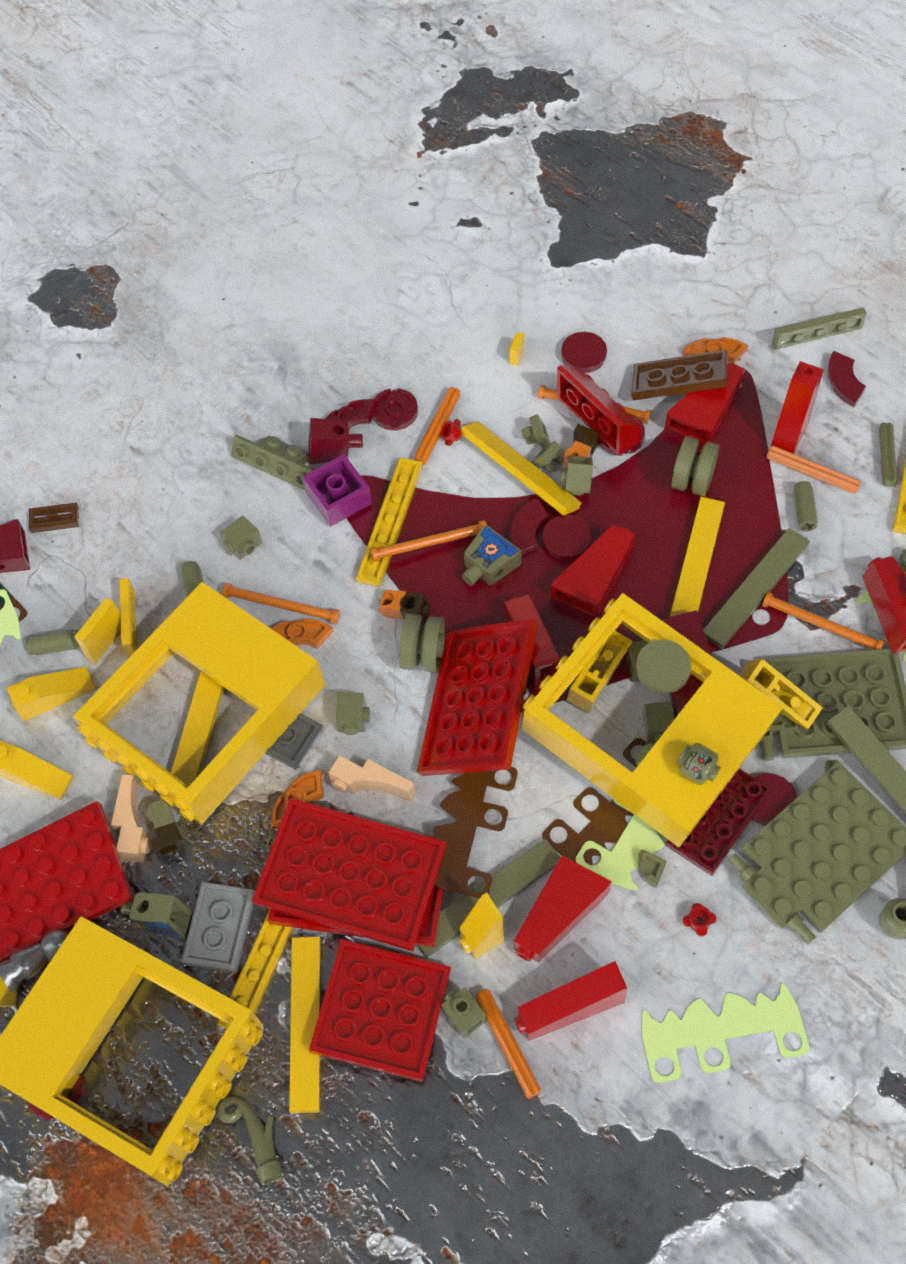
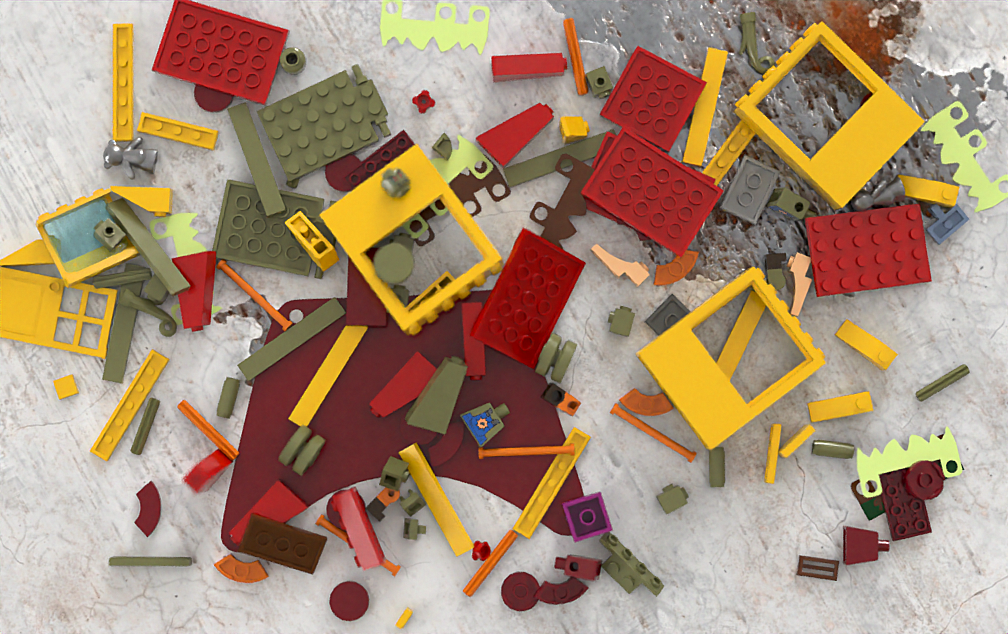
camera: 170 degrees left, 25 degrees up
none -> olive slope [405,356,467,434]

